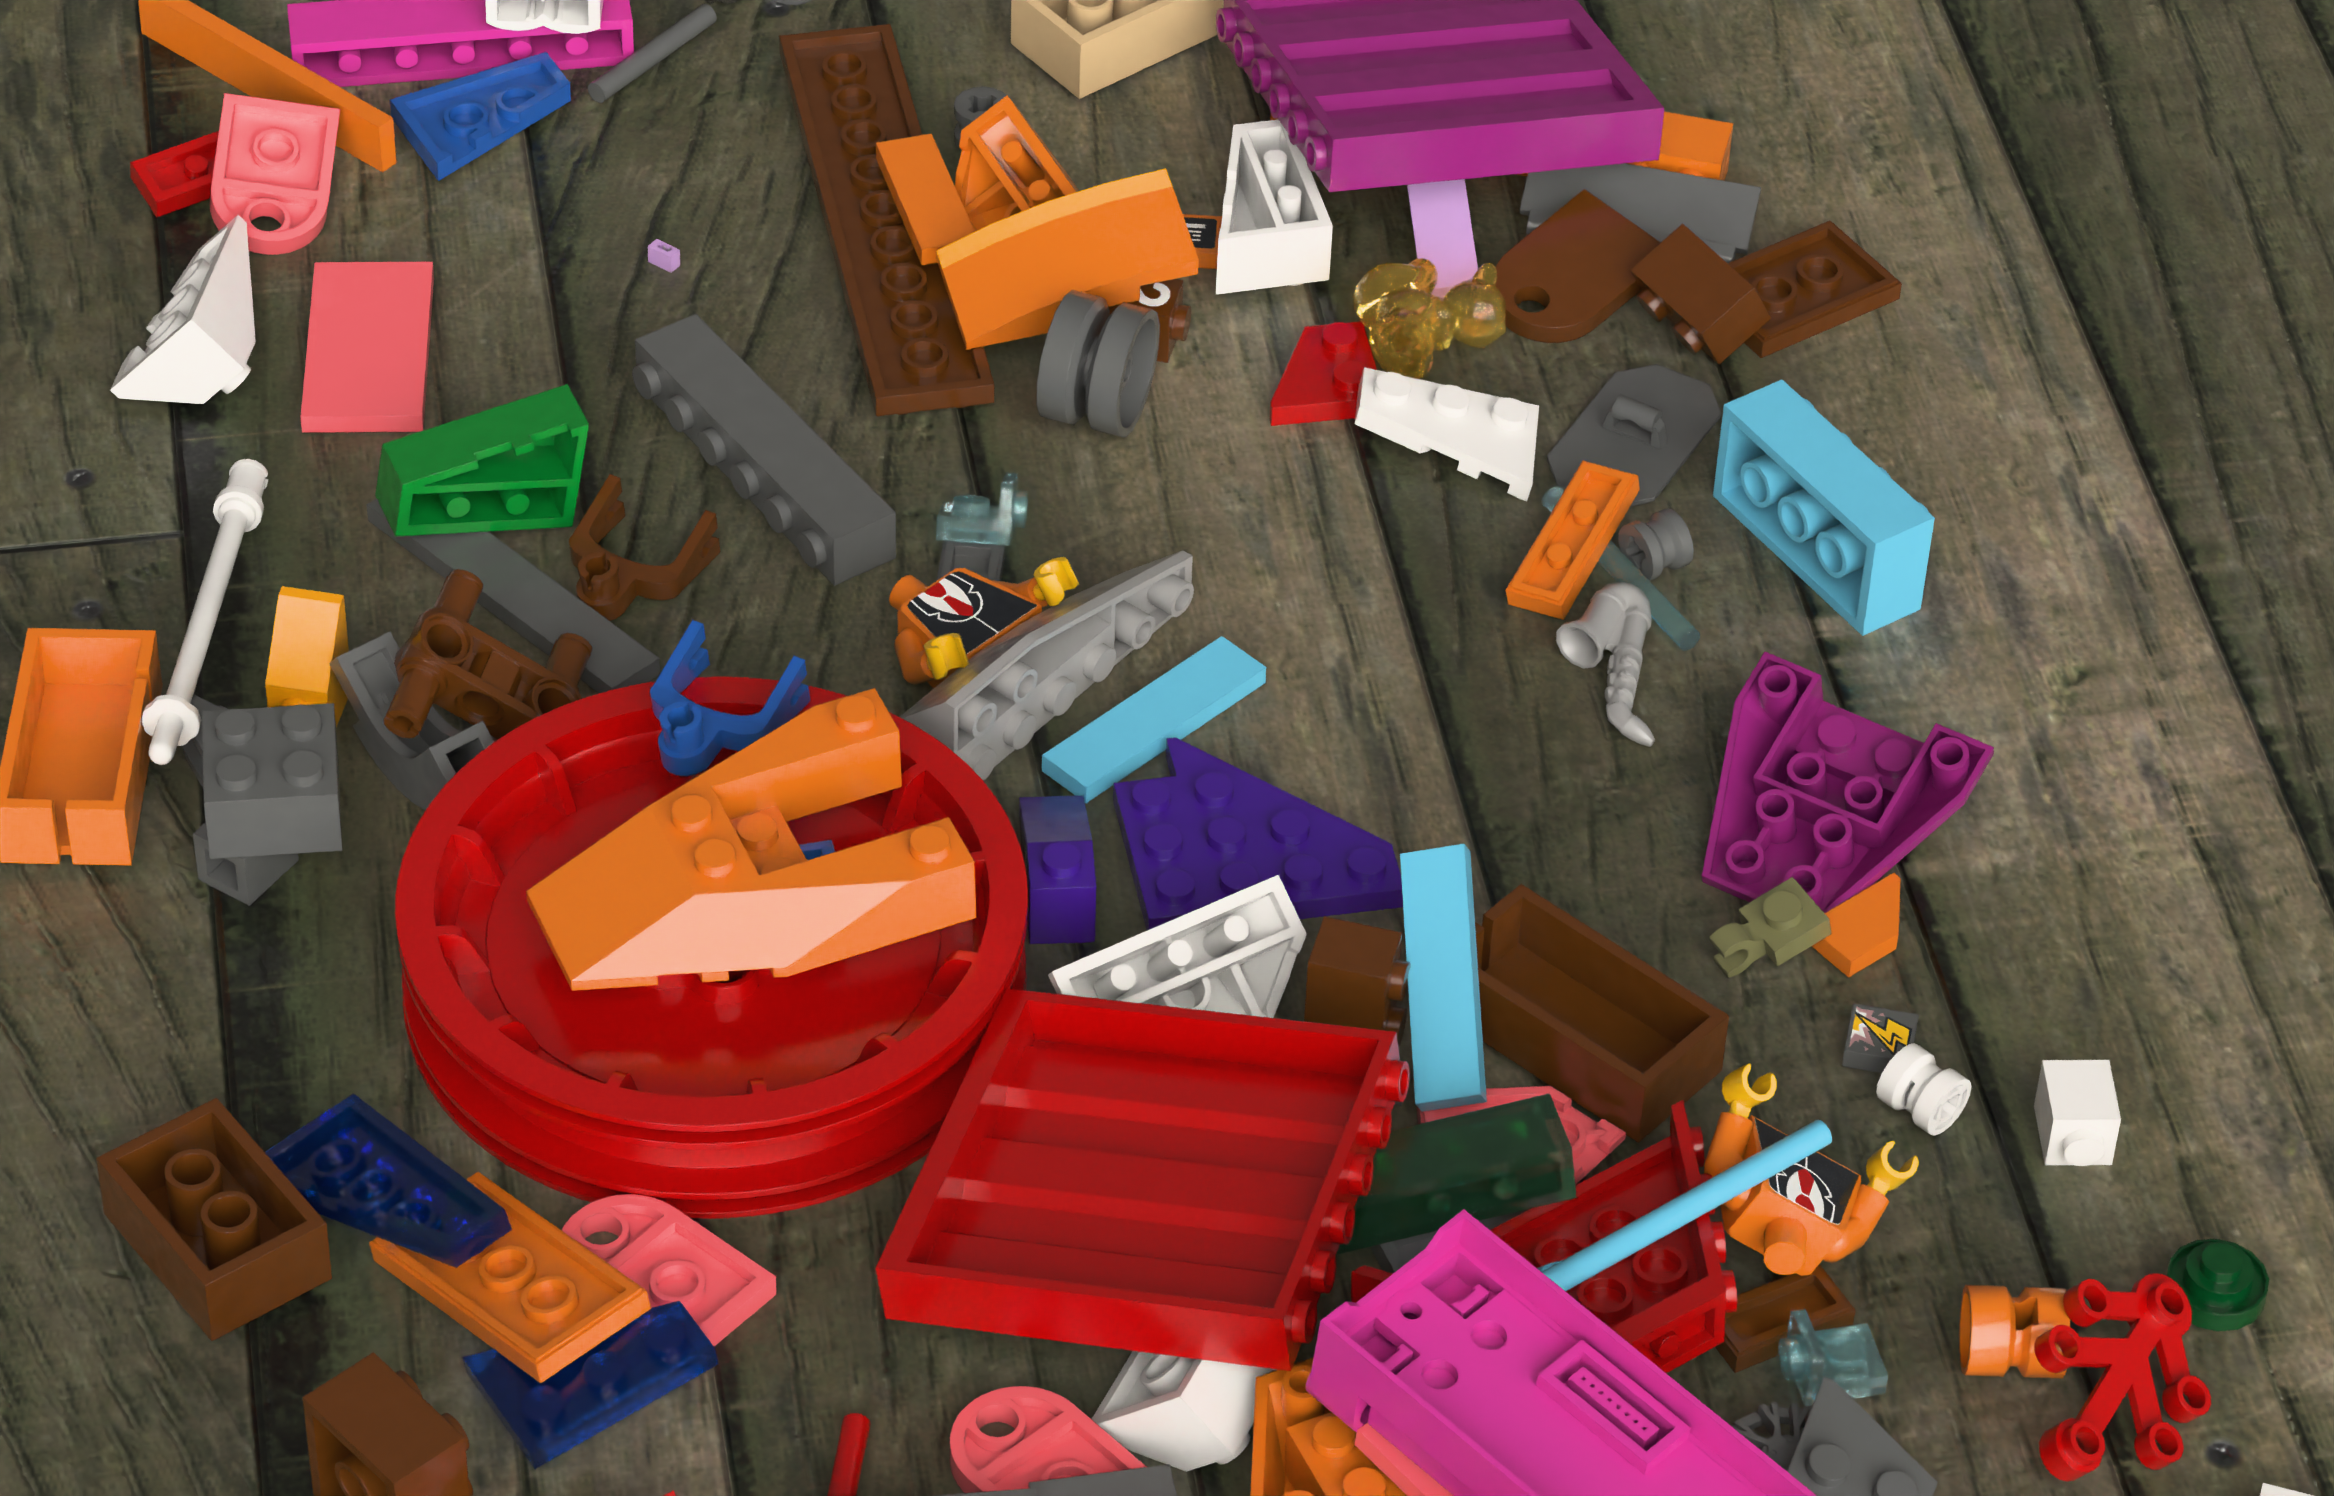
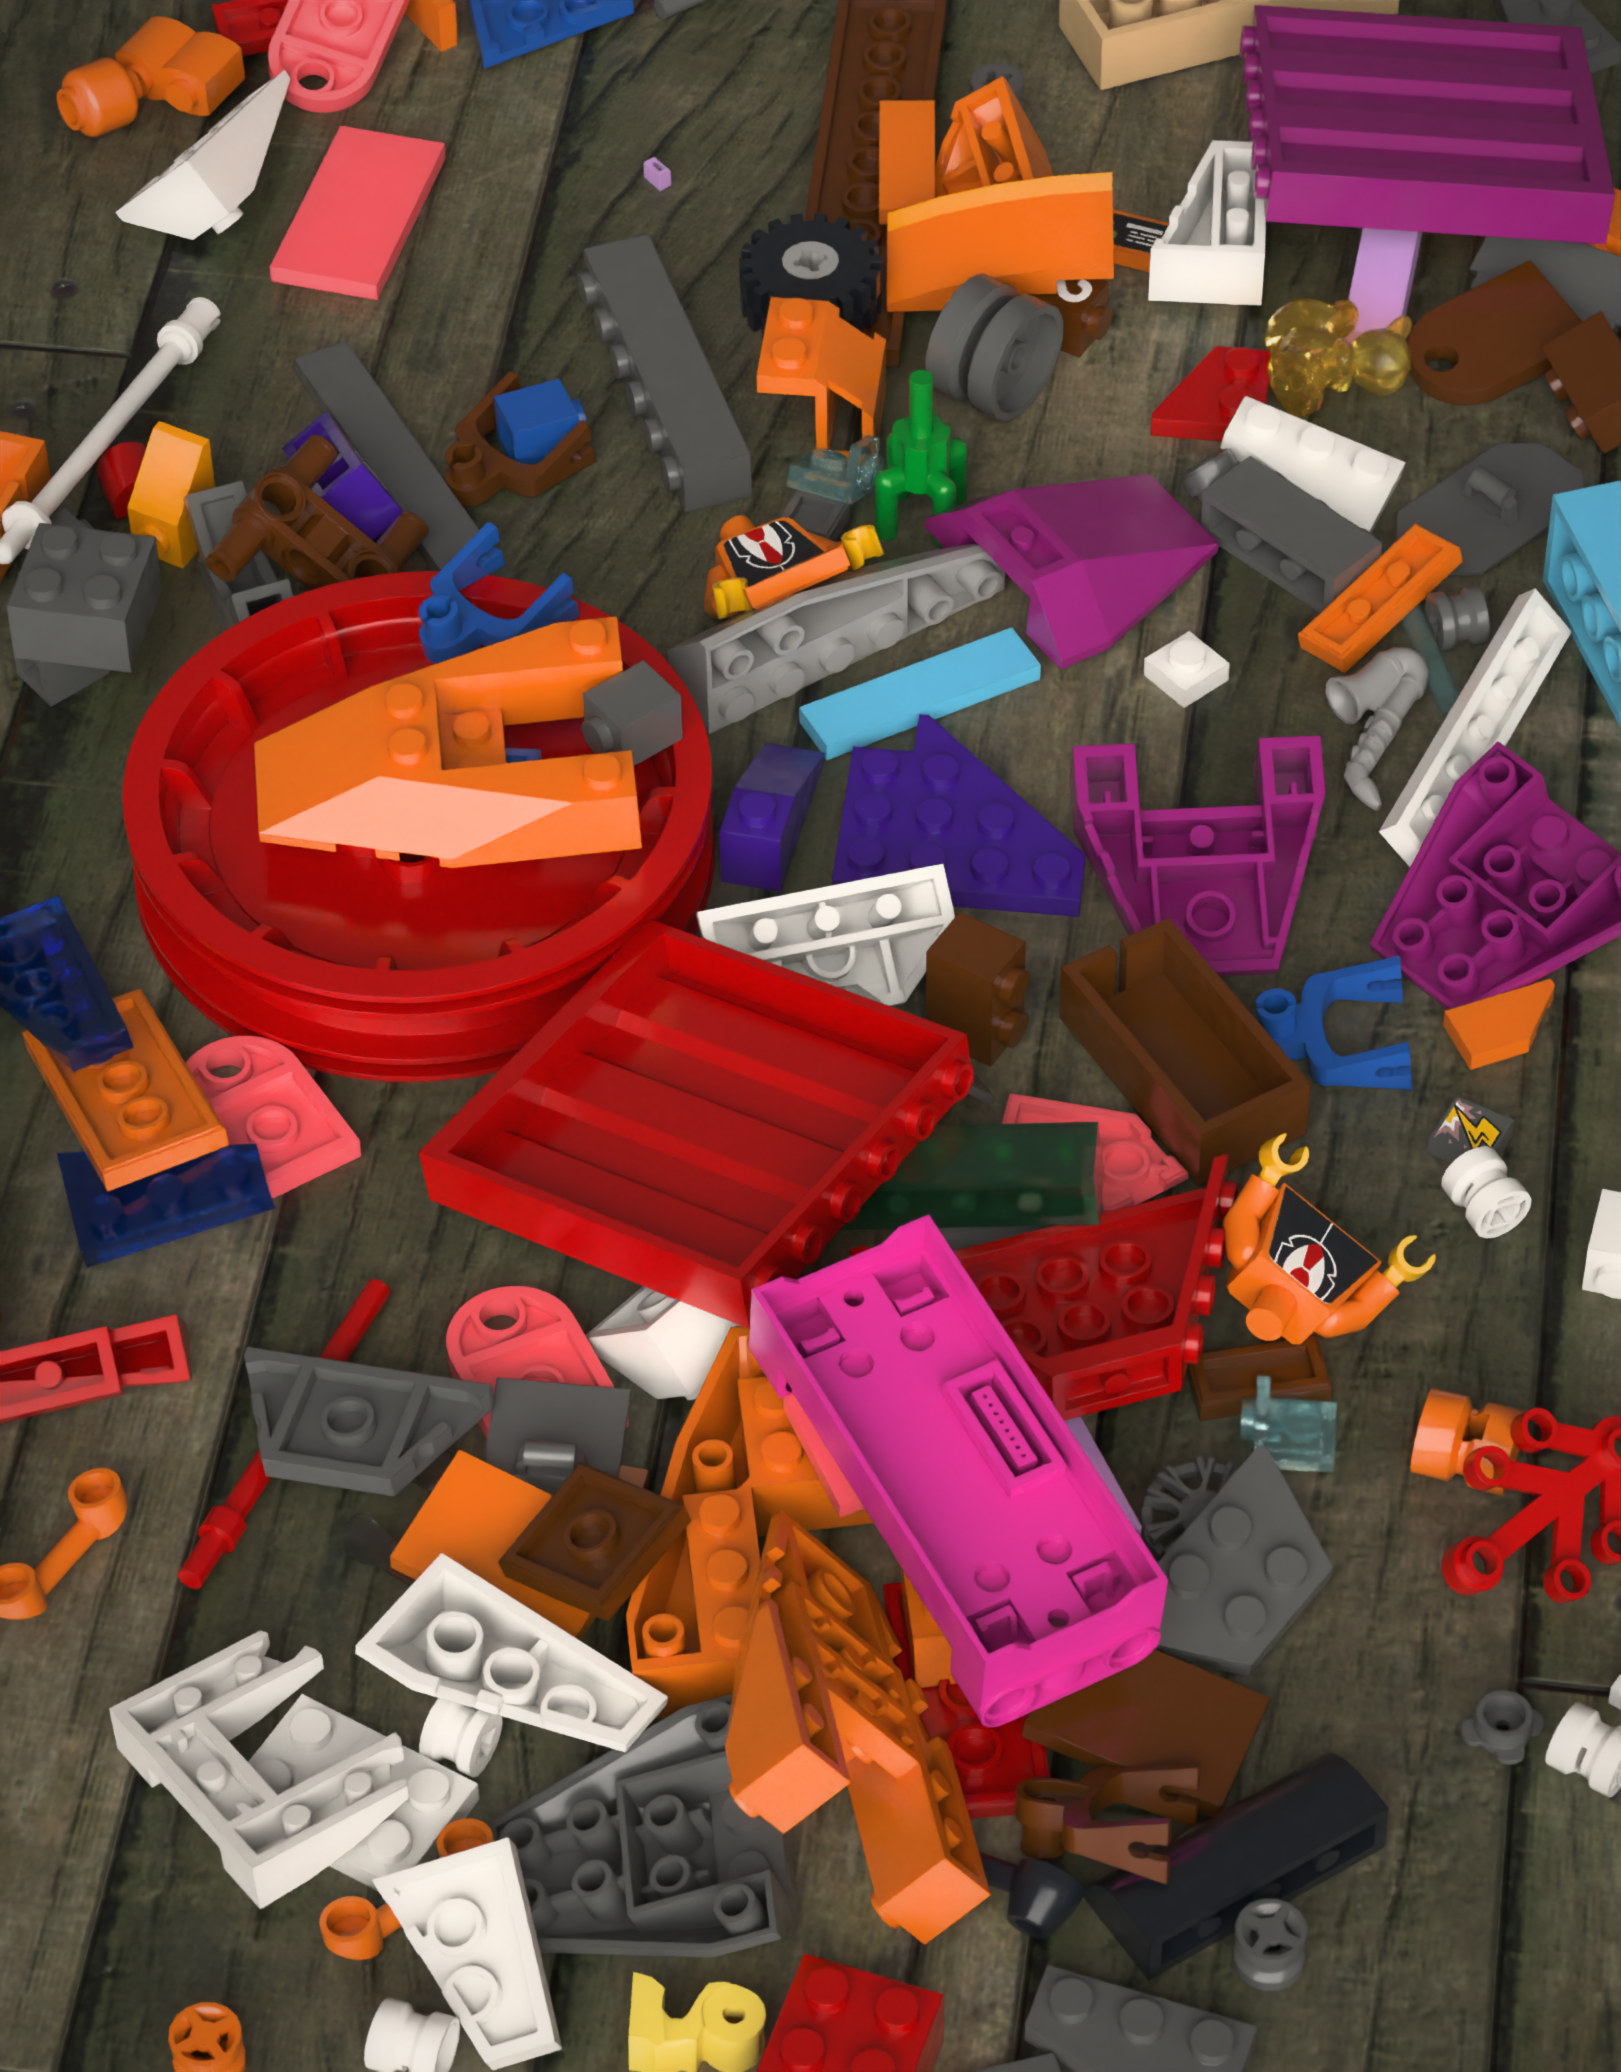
camera: 20 degrees right, 5 degrees up
green wedge [375,384,589,536] -> none
medium azure tile [1400,844,1487,1112] -> none
medium azure piece [1537,1119,1832,1292] -> none
olive plate [1709,877,1832,978] -> none
none -> orange head [57,58,142,137]
none -> red brick [97,442,147,520]
none -> orange brick [115,16,245,116]
none -> dark purple slope [282,411,403,543]
none -> blue brick [494,379,587,464]
none -> dark grey brick [581,660,683,766]
none -> black wheel [739,213,882,339]
none -> orange tile [743,545,851,611]
none -> orange piece [757,297,886,469]
none -> green plant [875,370,967,549]
none -> magenta wedge [924,474,1219,670]
none -> magenta wedge [1069,735,1326,976]
none -> white plate [1144,631,1230,708]
none -> dark grey tile [1180,448,1239,504]
none -> dark grey brick [1201,456,1382,613]
none -> blue piece [1255,955,1412,1090]
none -> white plate [1379,588,1572,867]

